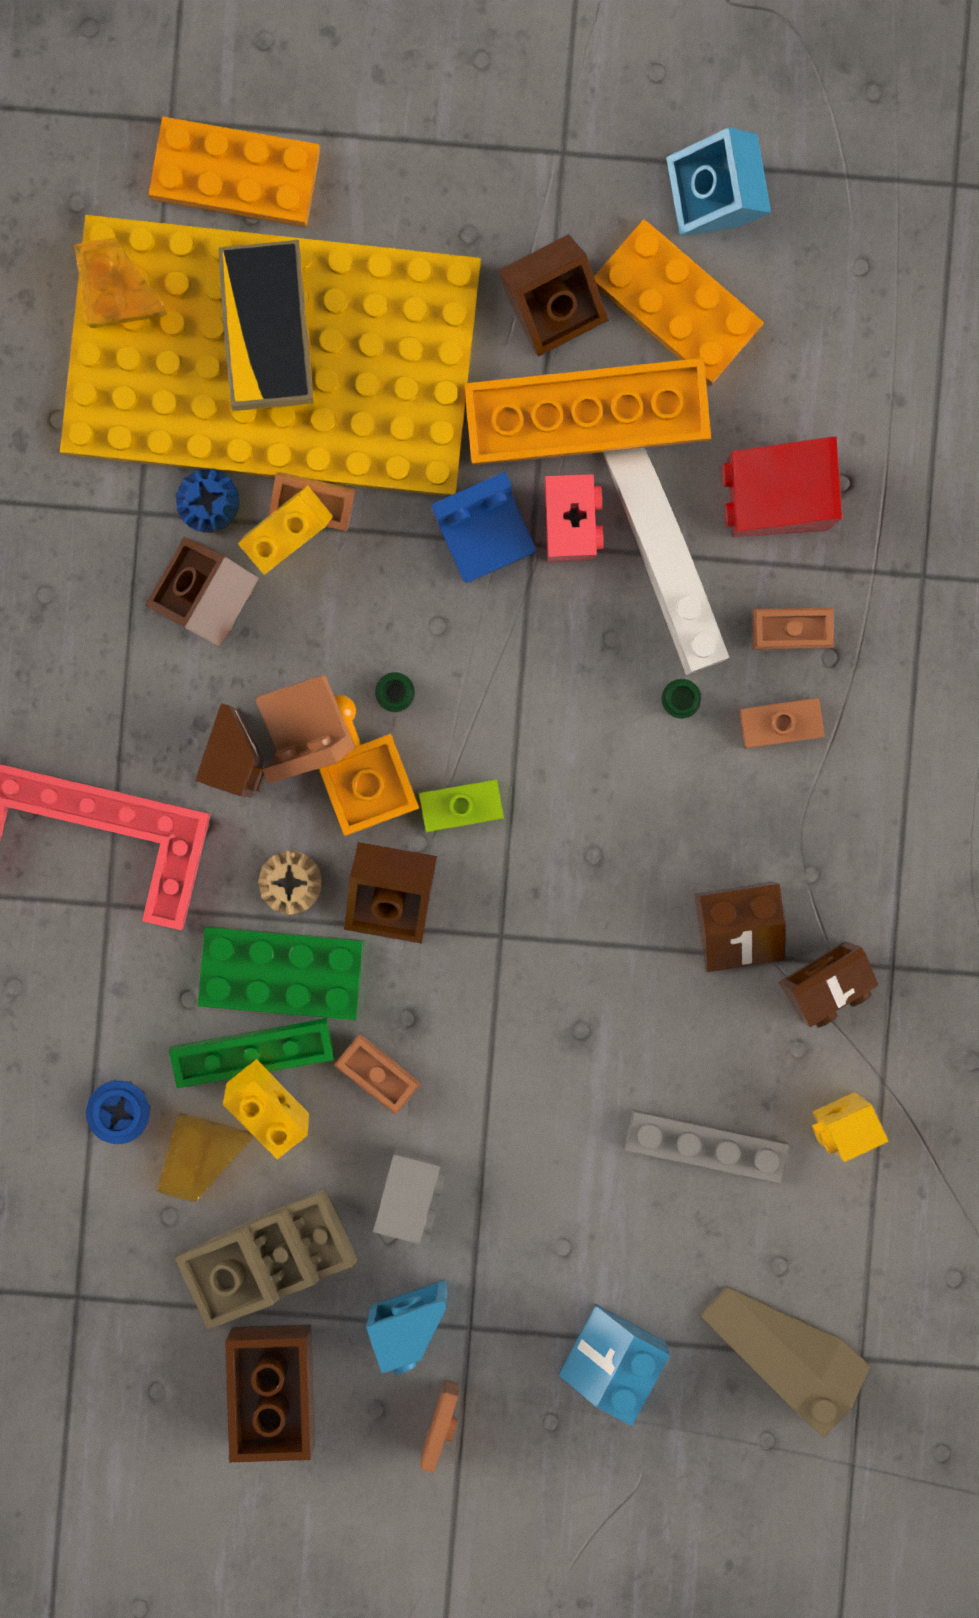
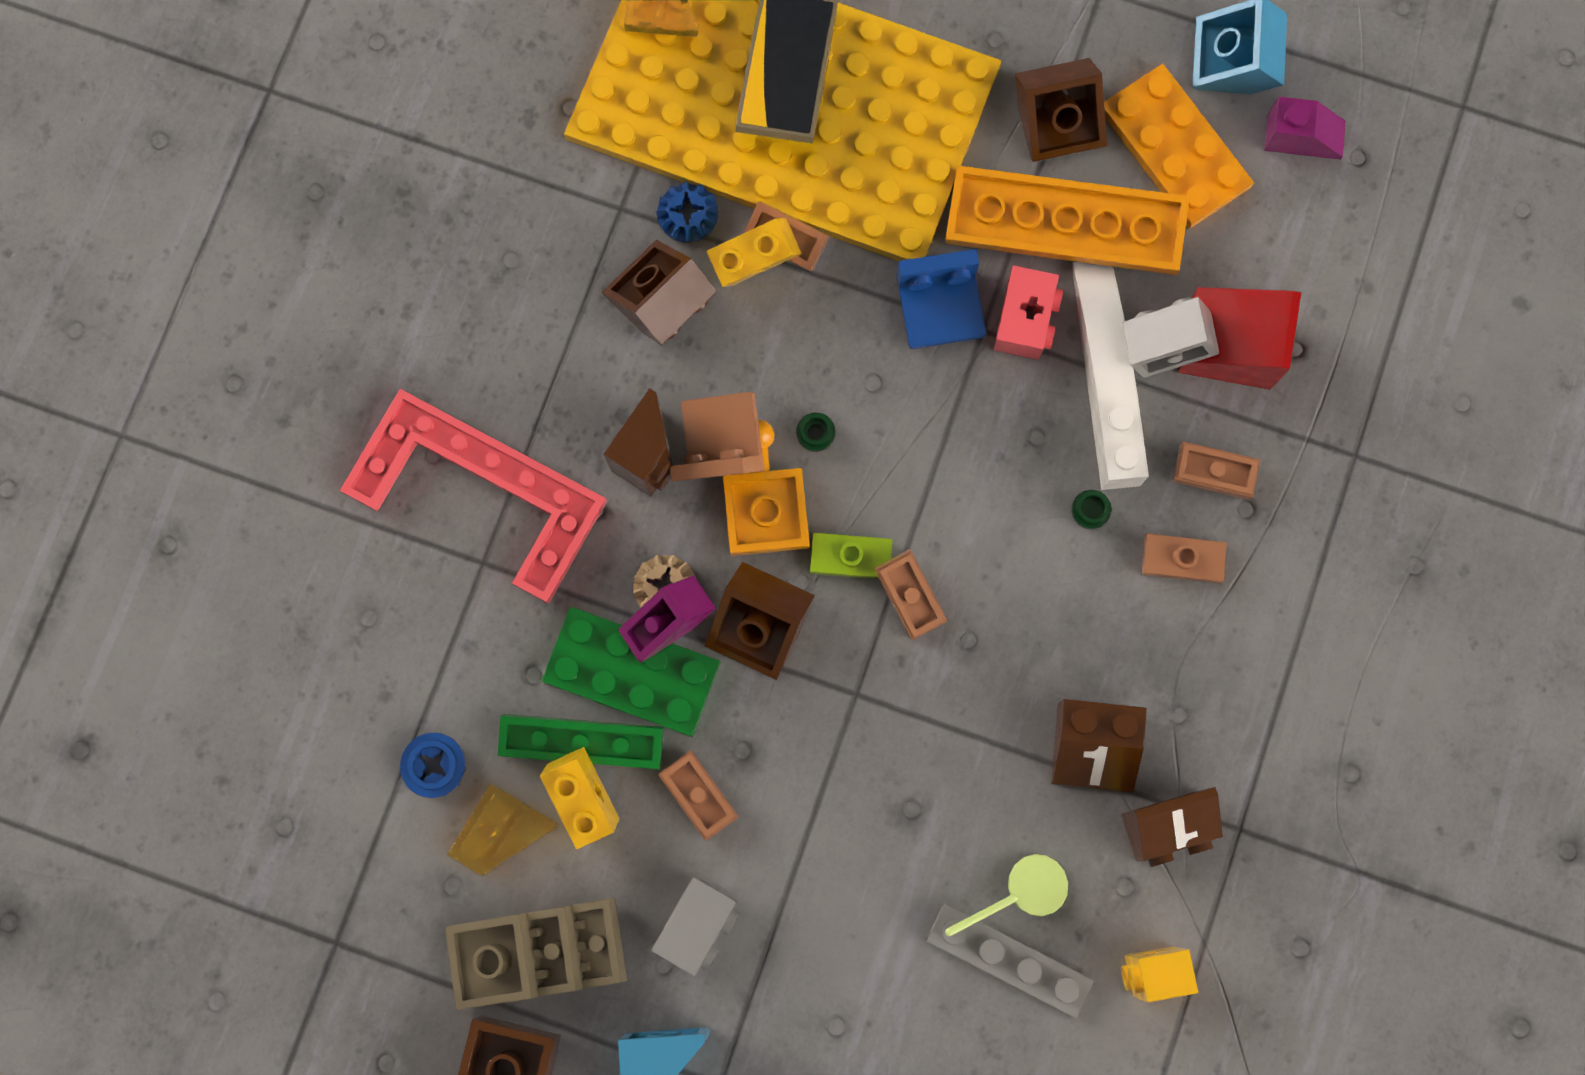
camera: 20 degrees right, 10 degrees down
none -> magenta slope [618,575,716,663]
none -> nougat plate [874,550,947,640]
none -> yellowish green piece [945,854,1068,936]
none -> brick [1122,297,1220,378]
none -> magenta slope [1264,96,1346,160]

